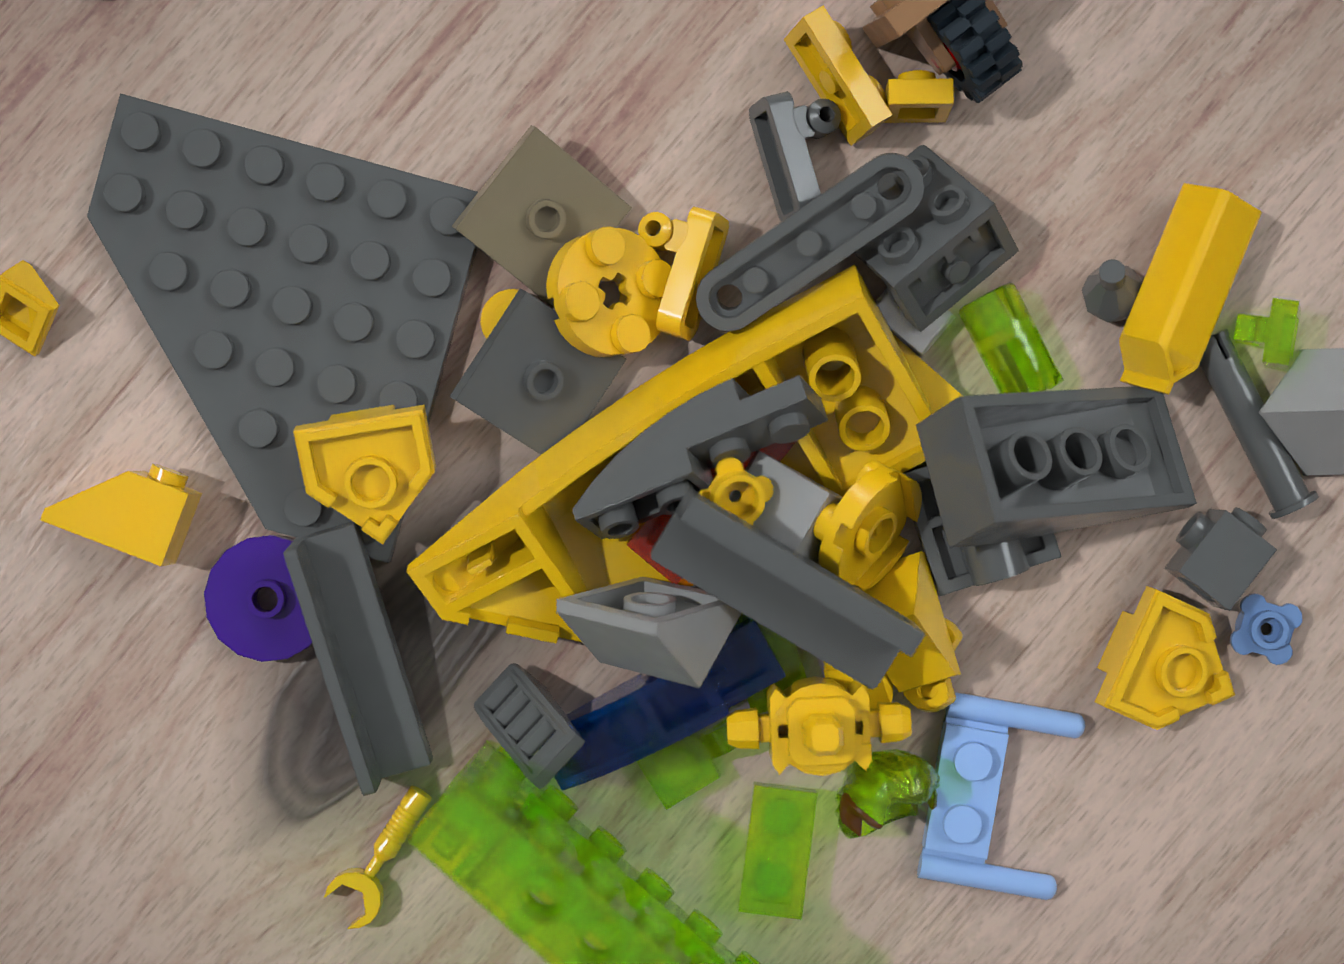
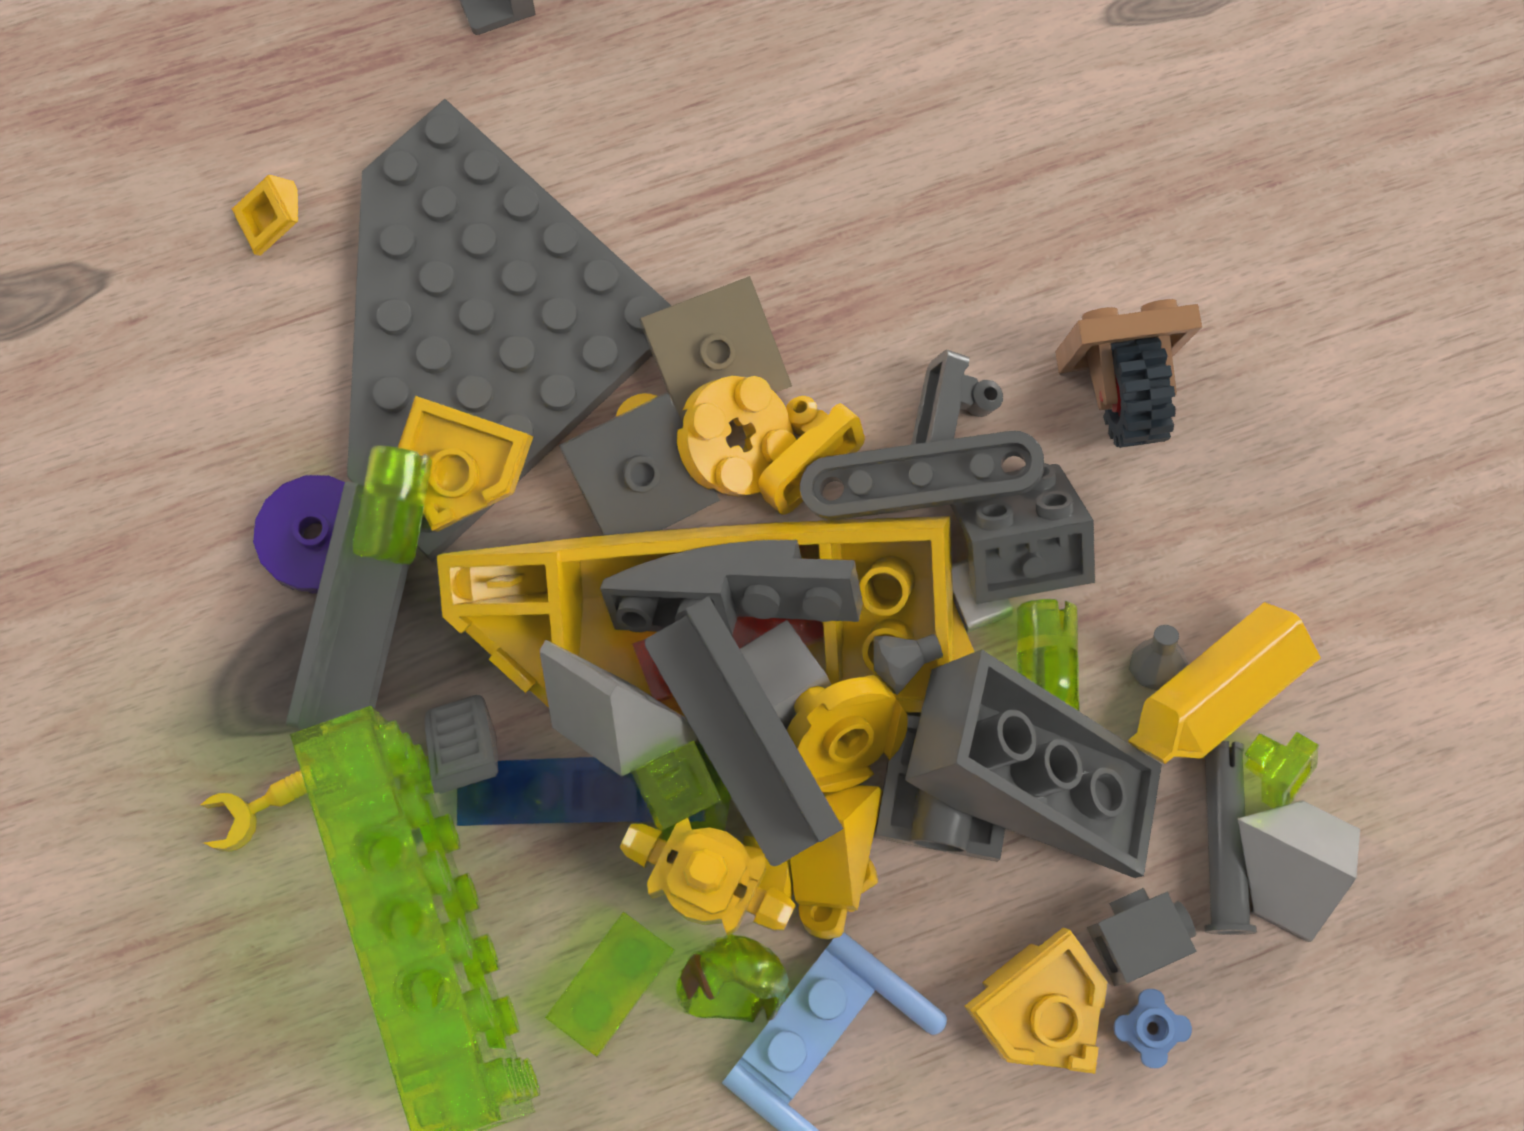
camera: 30 degrees right, 15 degrees down
yellow slope [40,463,202,566] -> none
clear neon green plate [633,718,736,810] -> none
yellow plate [698,457,773,525] -> none
yellow plate [783,5,892,146] -> none
yellow plate [884,70,954,123] -> none
none -> clear neon green arm [352,445,433,565]
none -> clear neon green tile [630,741,721,830]
none -> dark grey rock [873,634,943,695]

